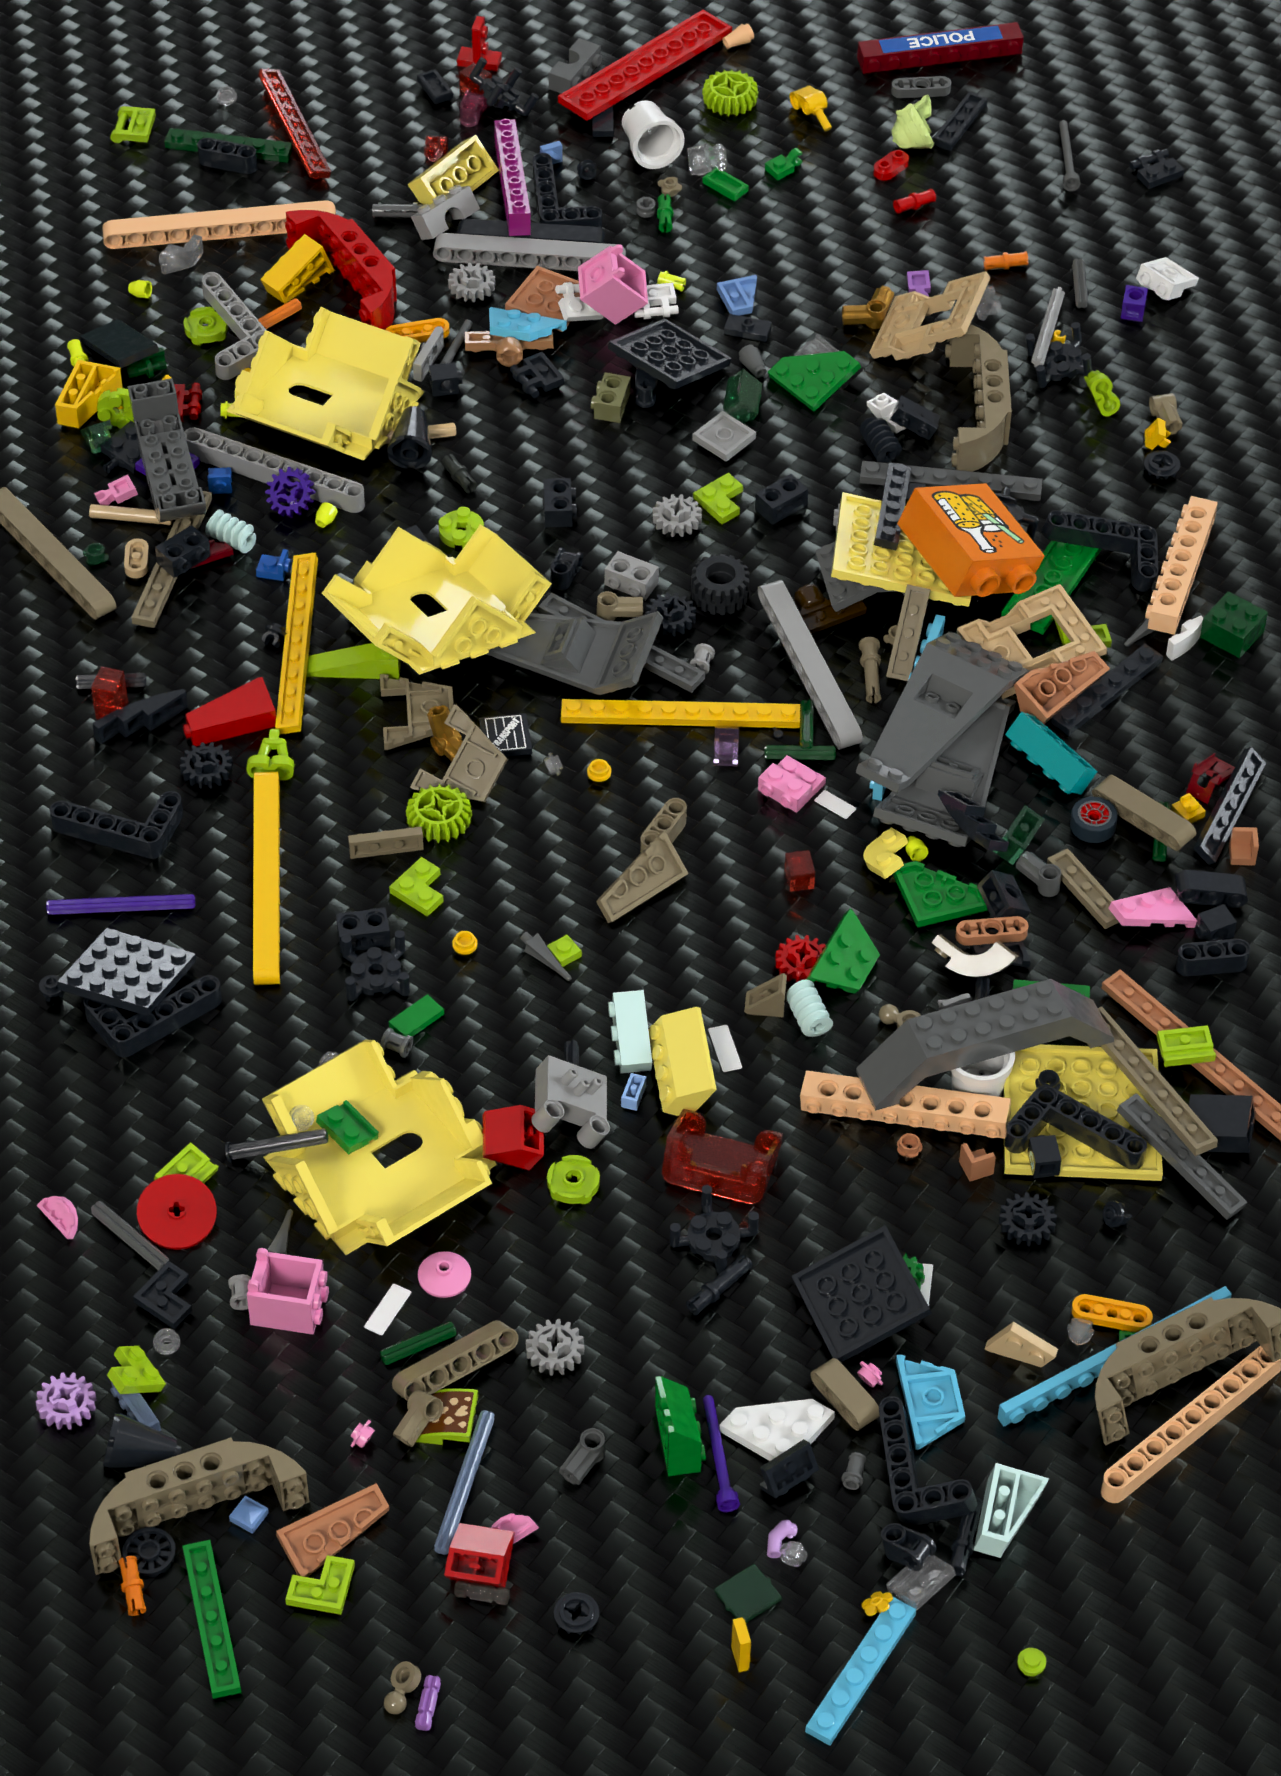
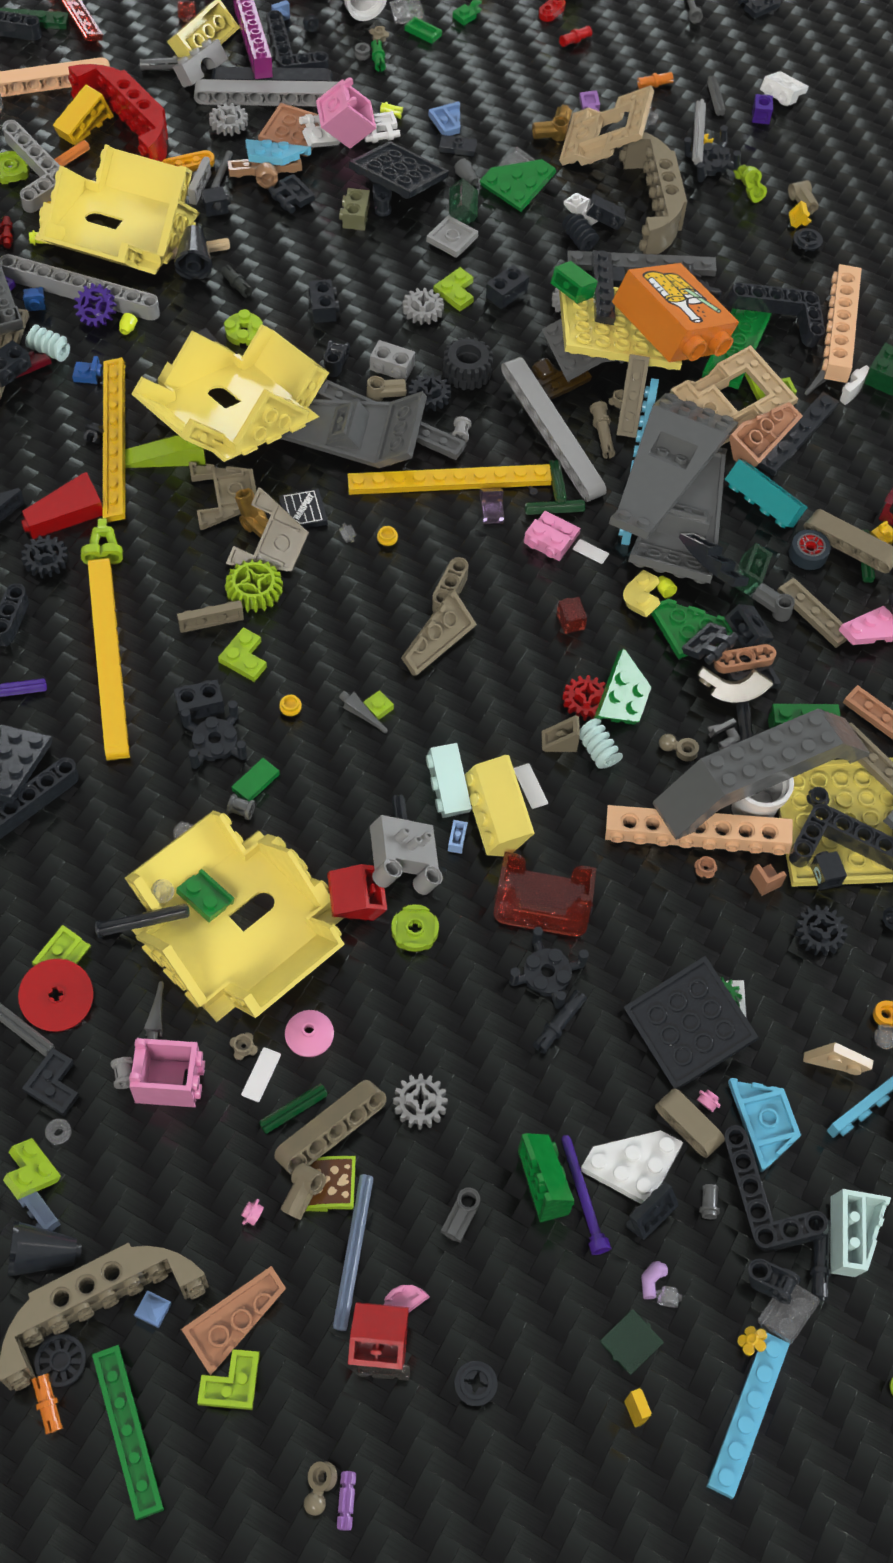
camera: 10 degrees left, 10 degrees up
none -> dark tan plate [230,1033,258,1060]
none -> green brick [551,261,598,304]
none -> black plate [682,622,739,665]

